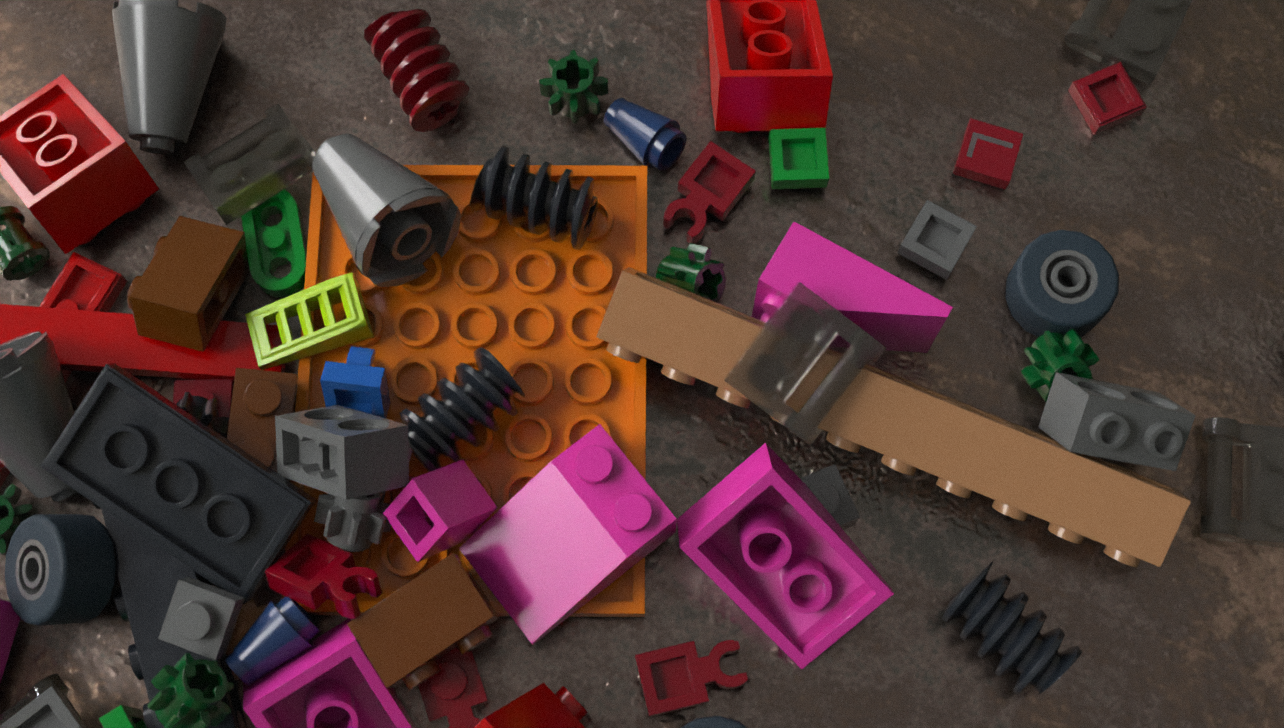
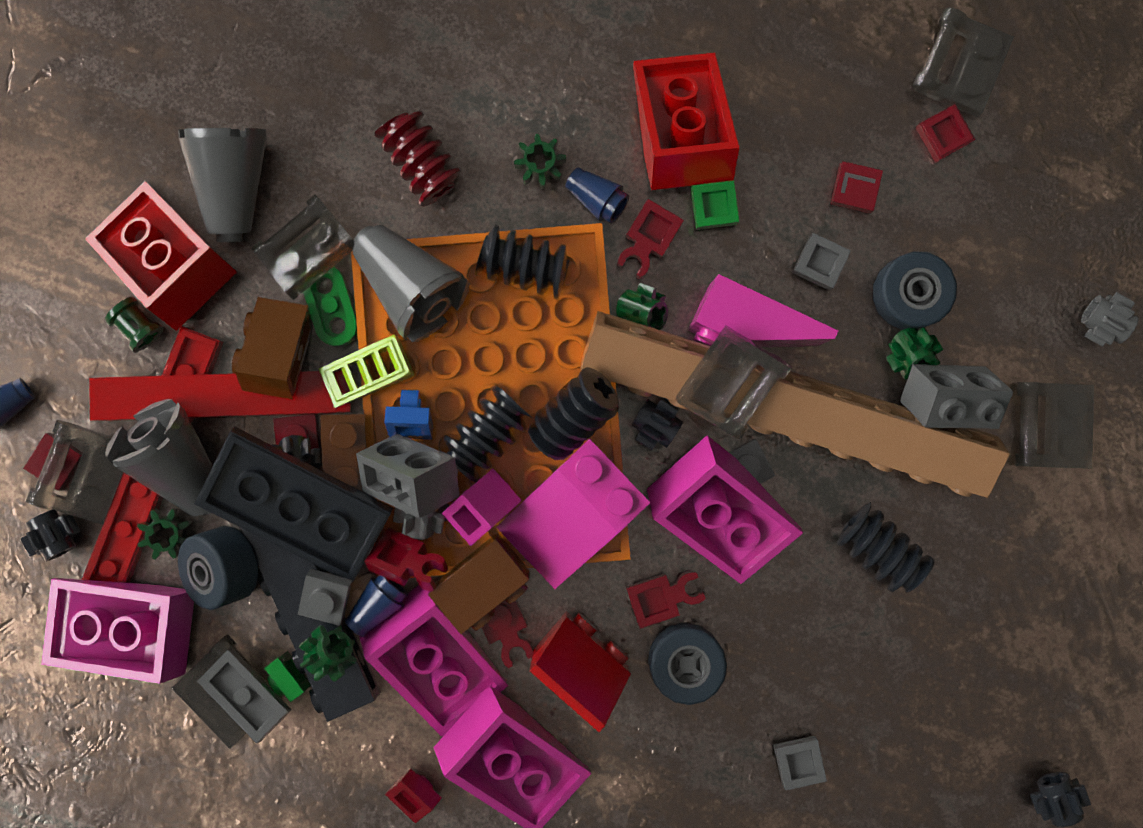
camera: 10 degrees left, 15 degrees up
none -> black piece [528,367,619,460]
none -> black gear [631,397,684,451]

